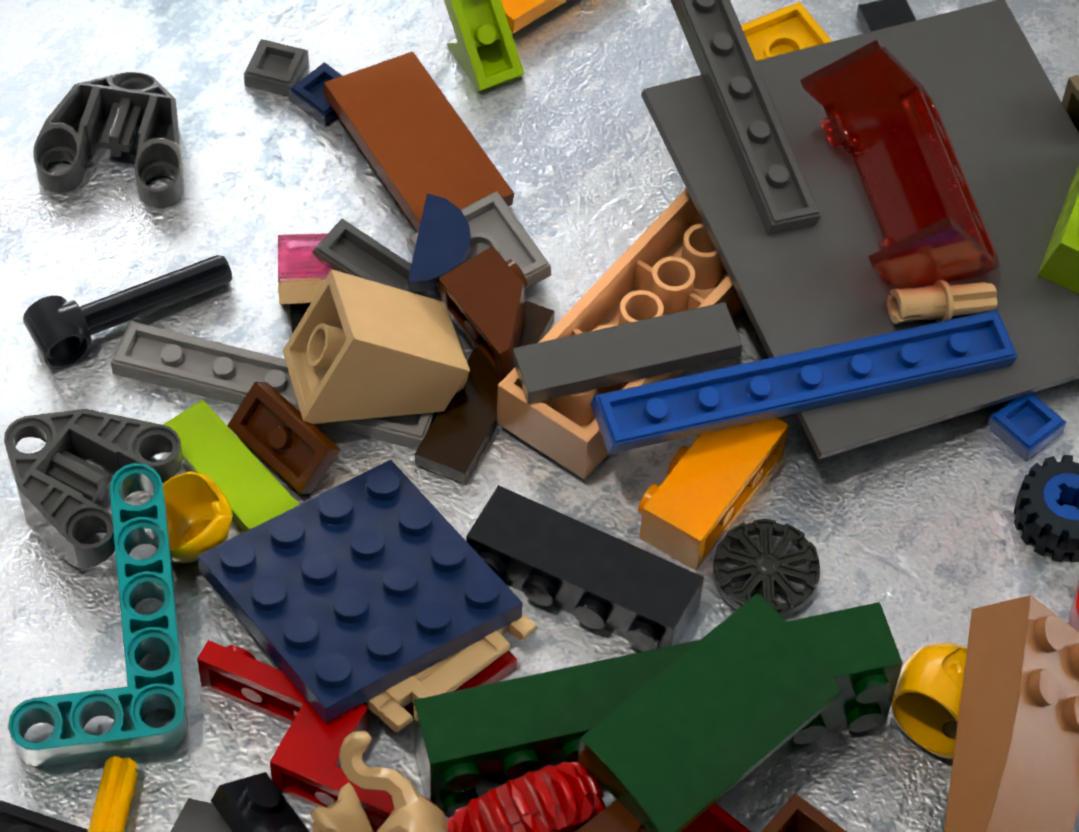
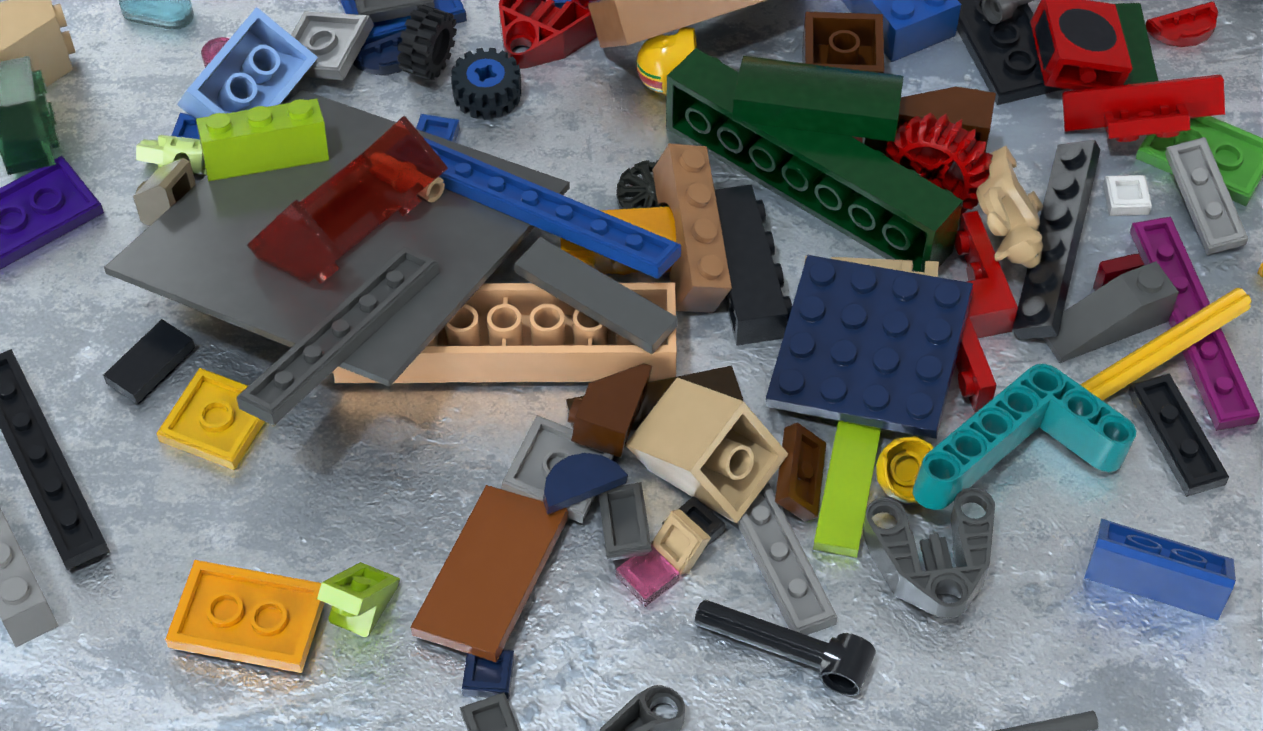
camera: 125 degrees left, 0 degrees up
none -> medium nougat arch [652,143,732,313]

